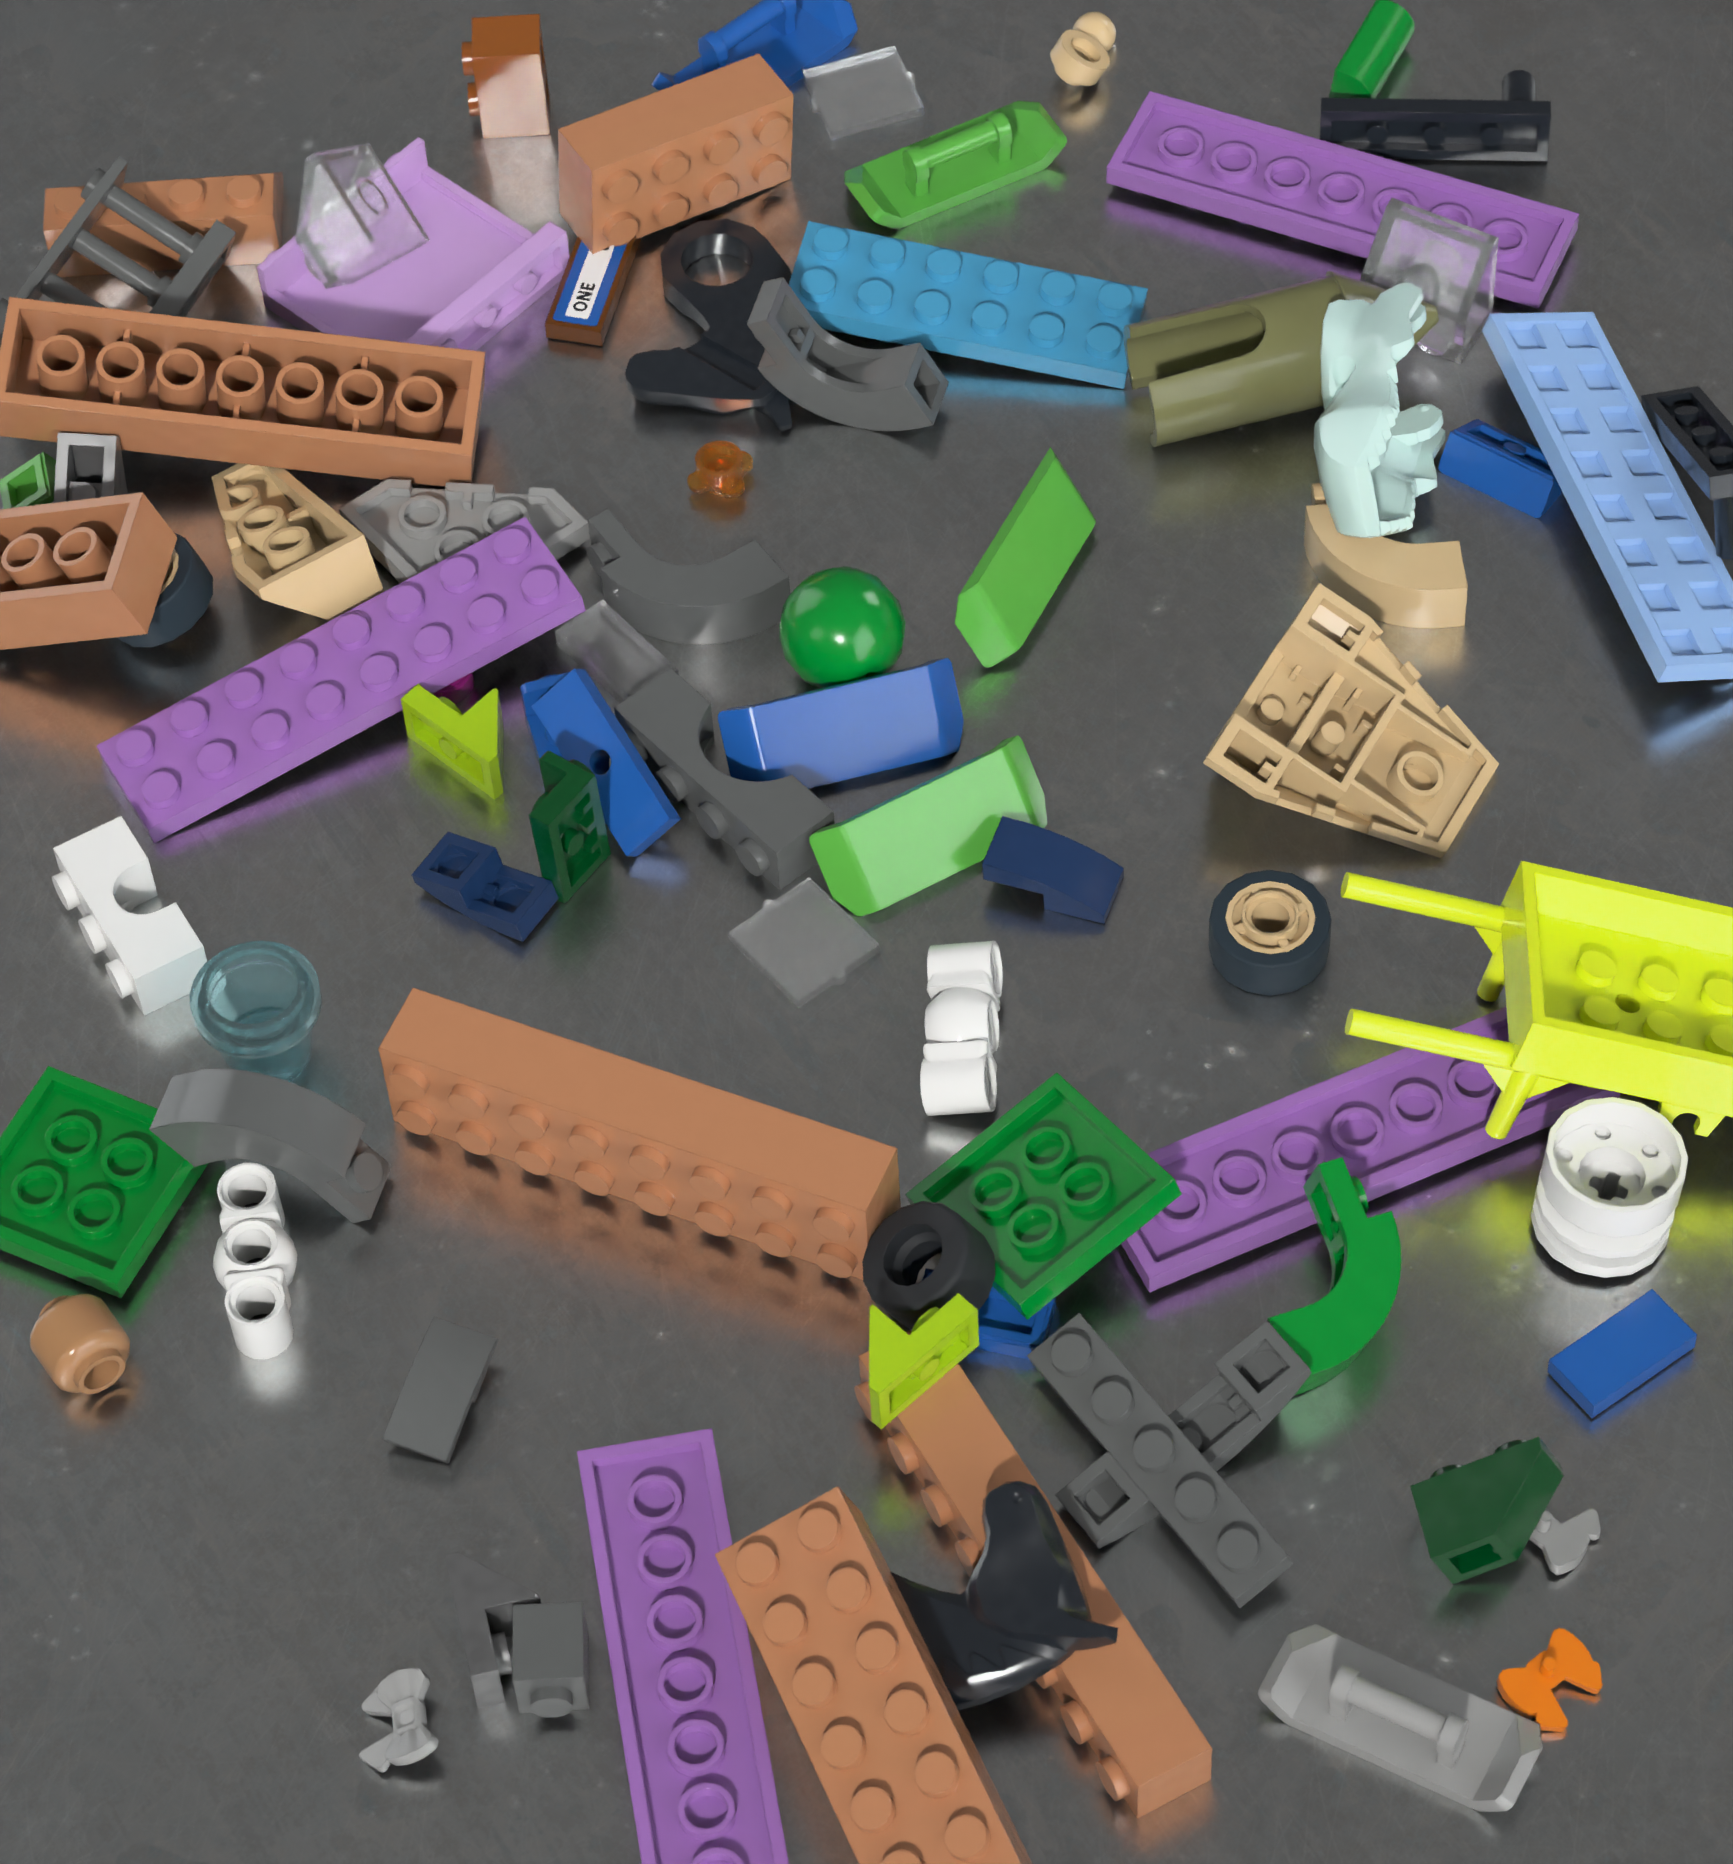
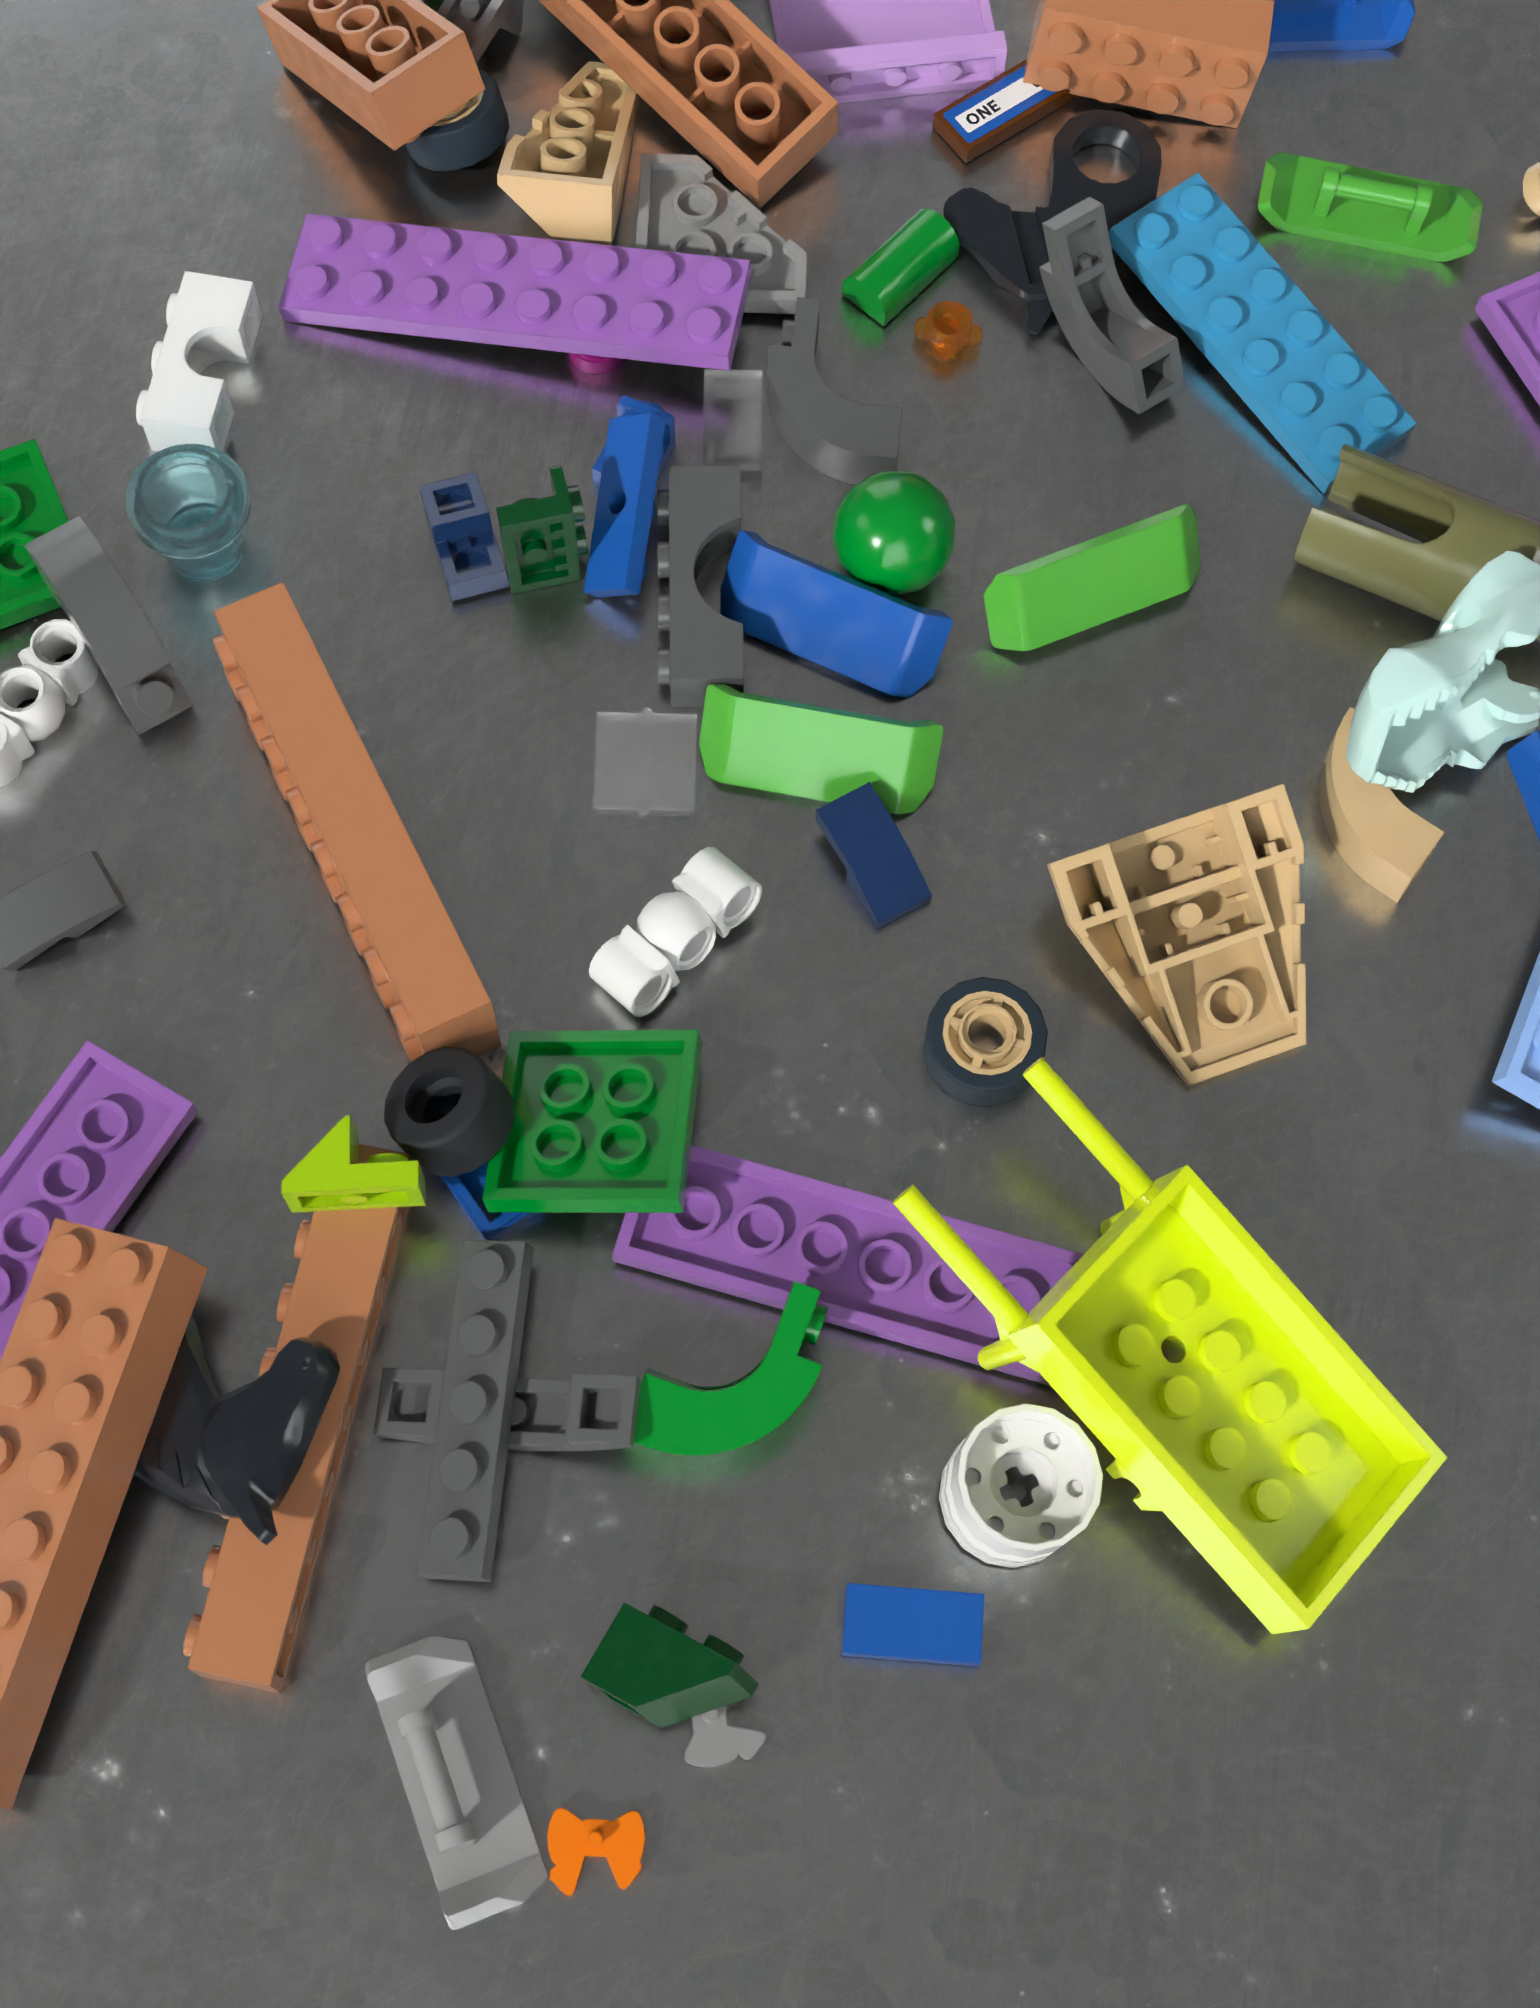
camera: 35 degrees right, 15 degrees up
lime slope [401,684,504,800] -> none
clear piece [802,46,925,140] -> none
none -> green brick [841,208,959,326]

